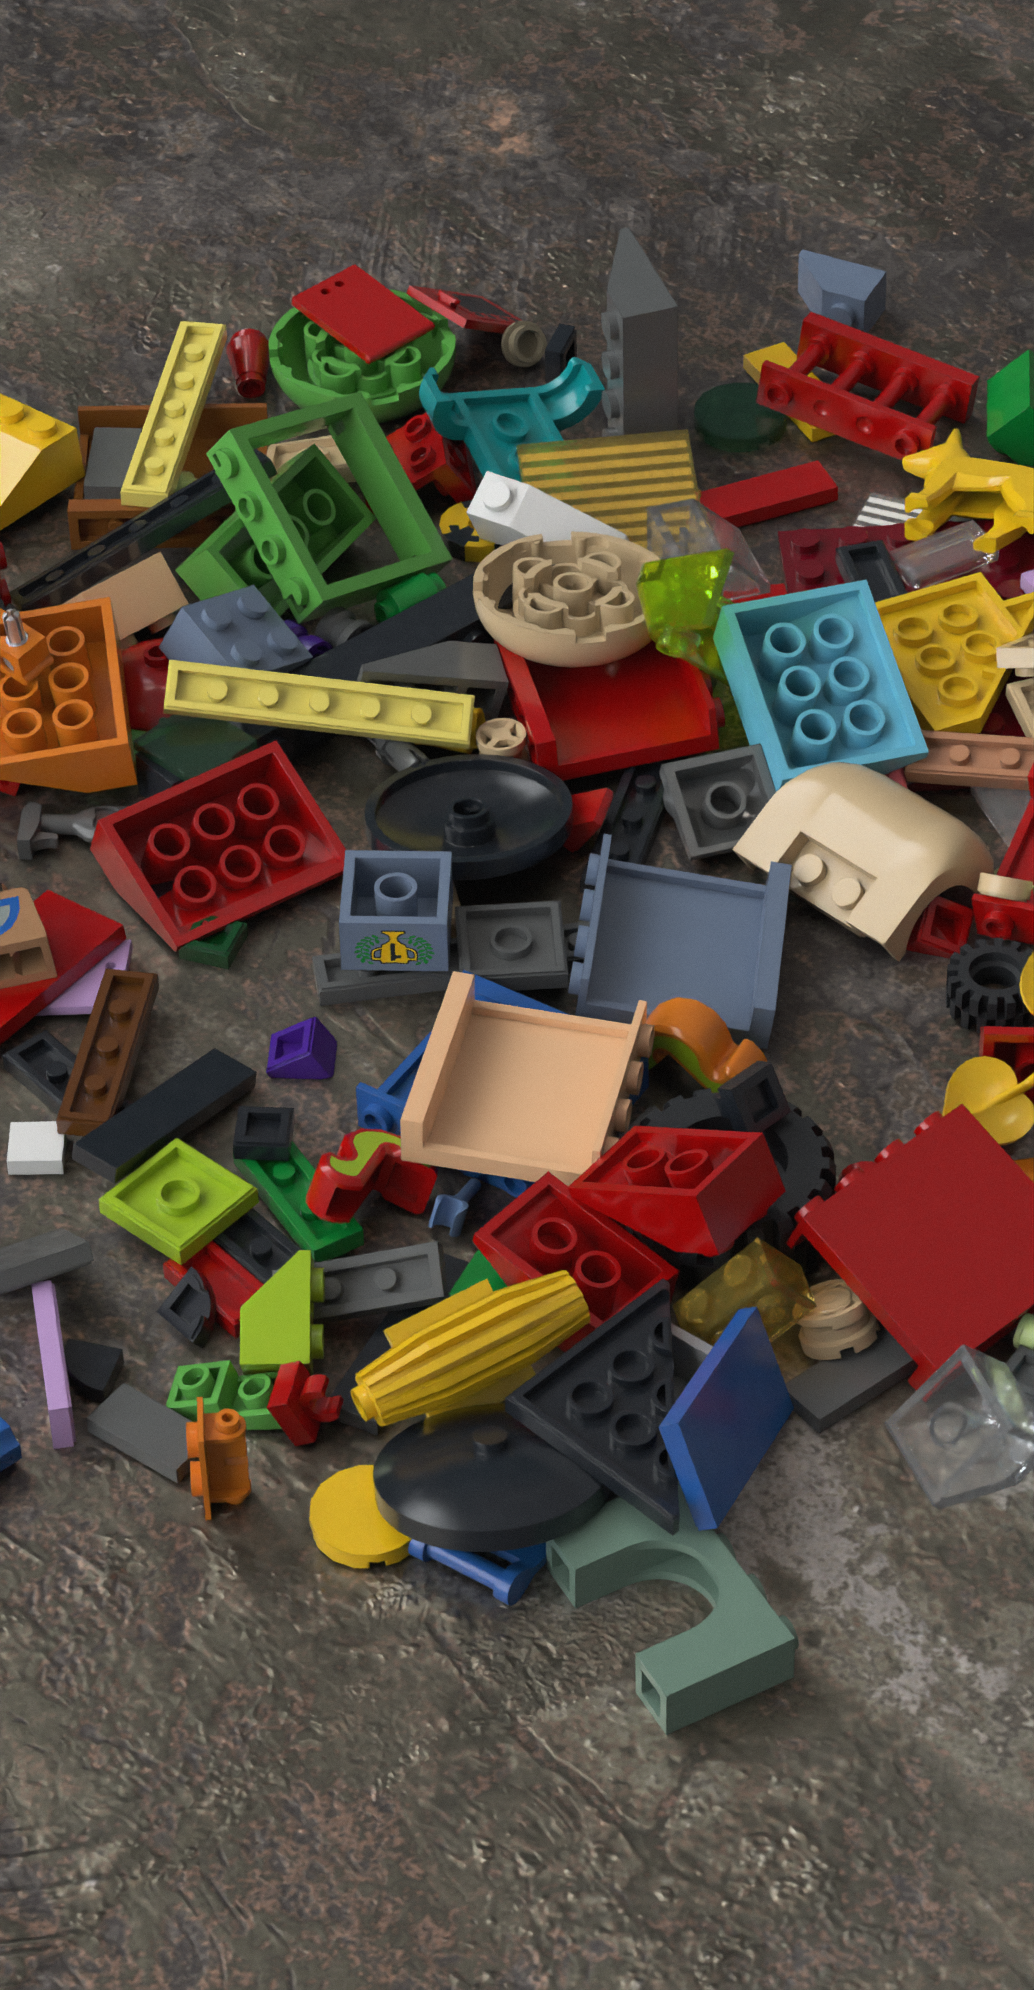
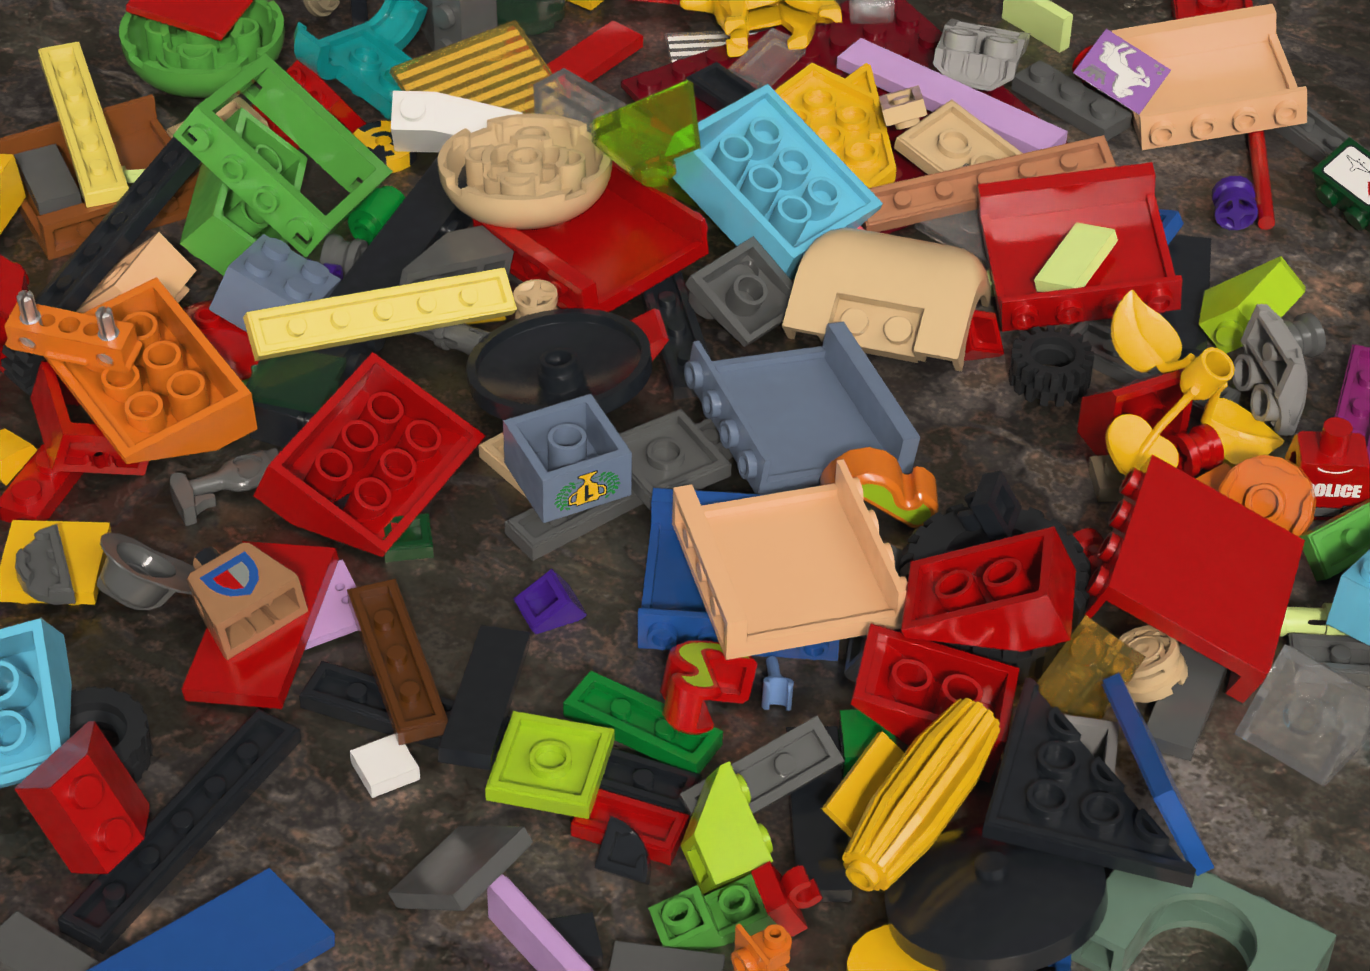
camera: 30 degrees left, 0 degrees up
red cone [226,329,270,398] -> none
black tile [233,1106,295,1161] -> none
tan tile [977,872,1033,903] -> none

